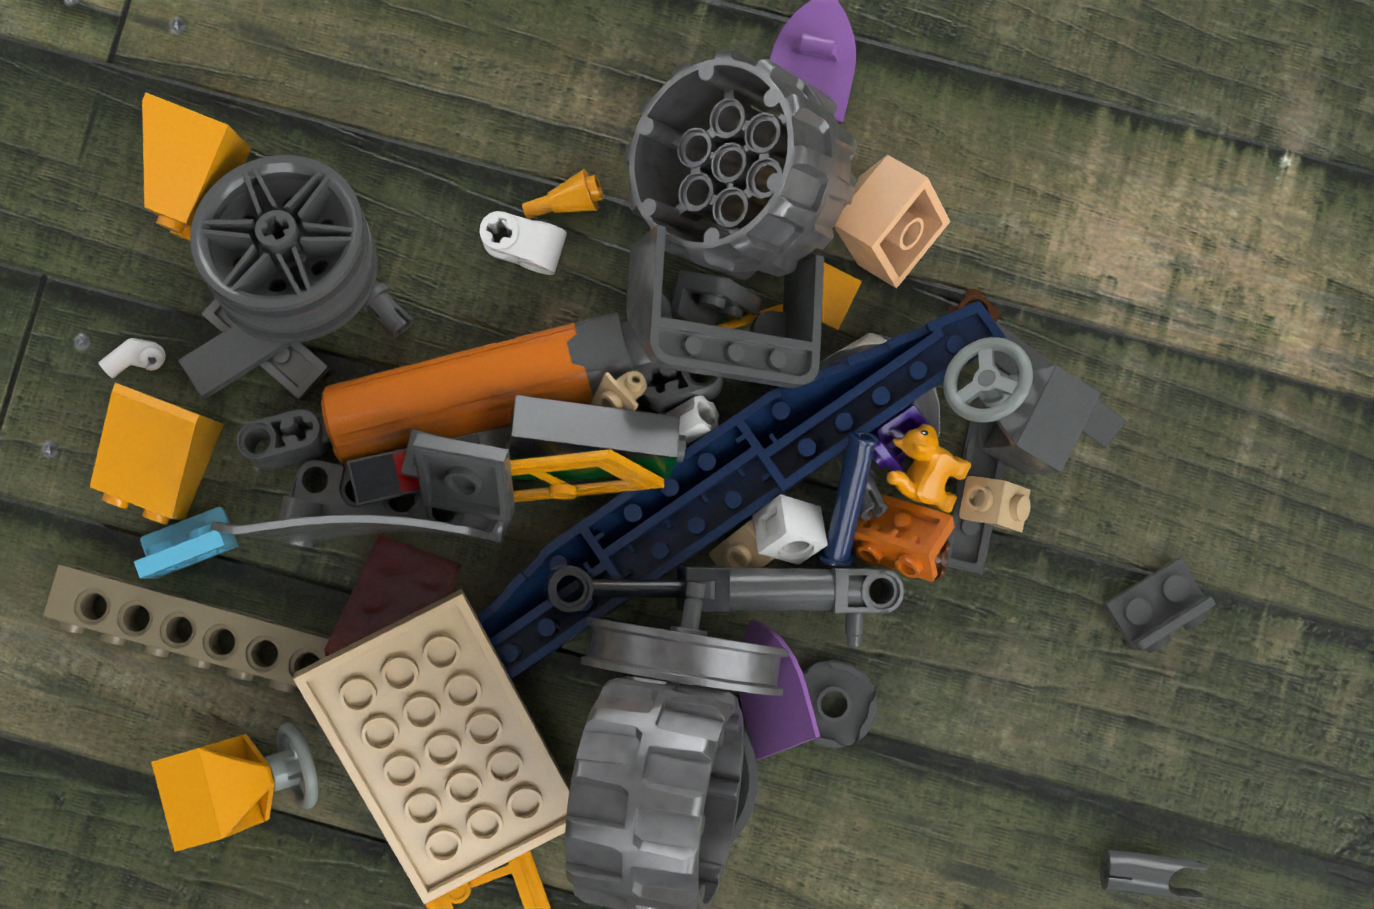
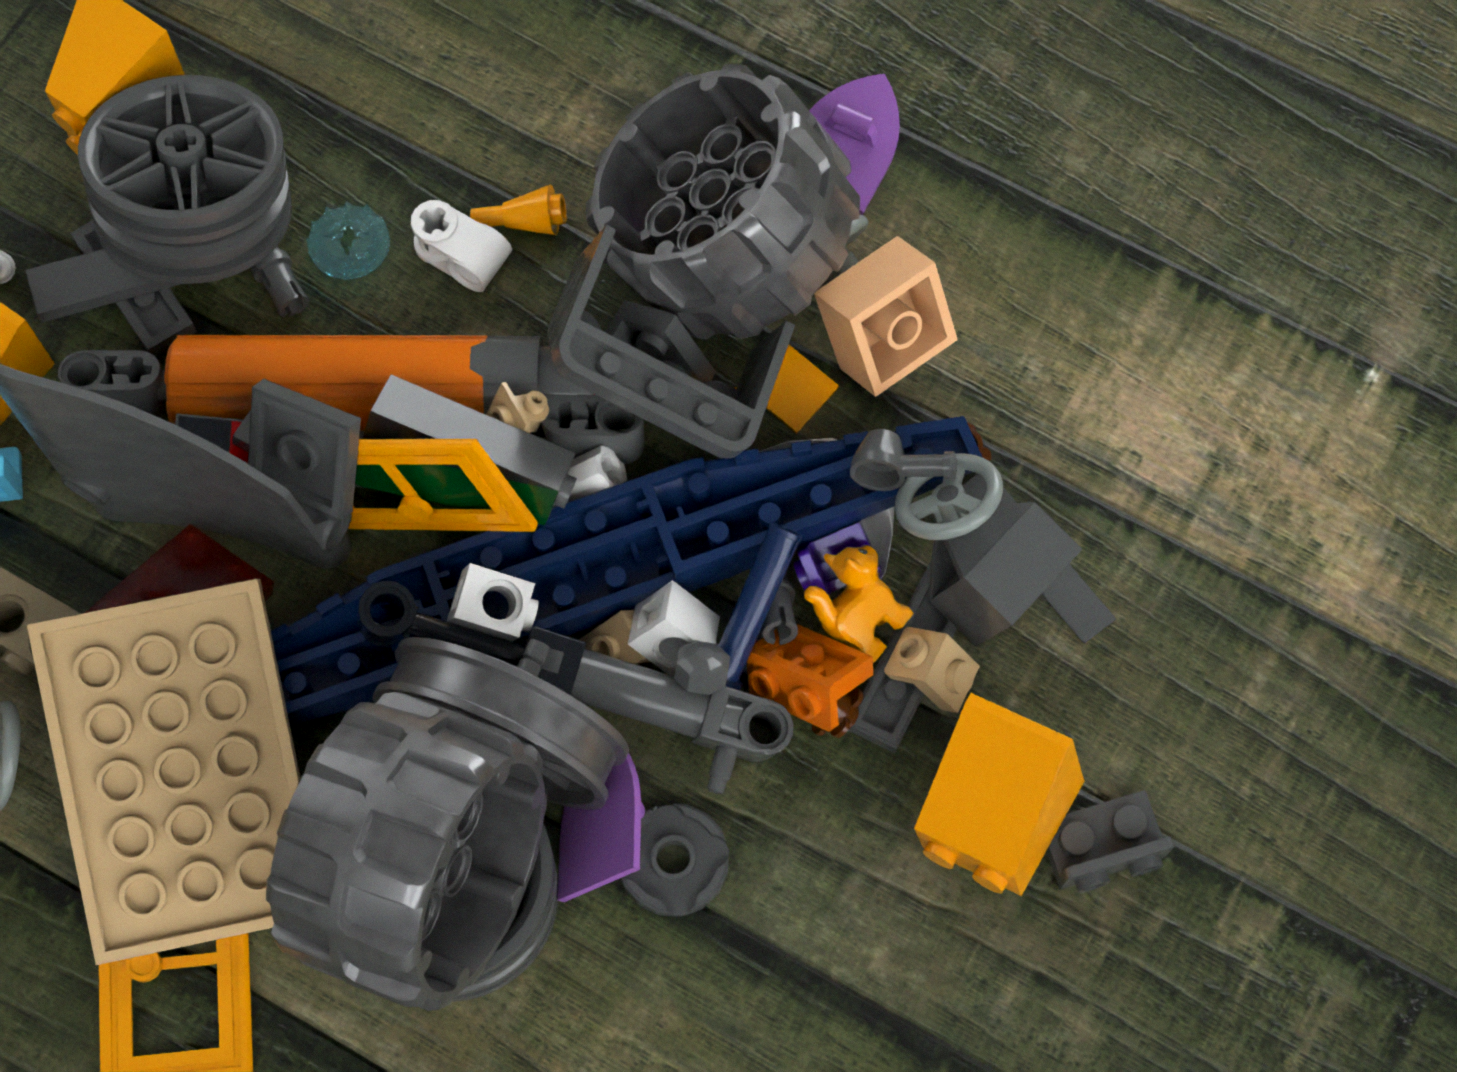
camera: 10 degrees right, 15 degrees down
none -> clear light blue gear [306,200,390,280]
none -> white brick [447,563,539,642]
none -> dark grey tile [674,640,730,695]
none -> dark grey bar [850,429,957,491]
none -> light orange slope [914,693,1085,896]

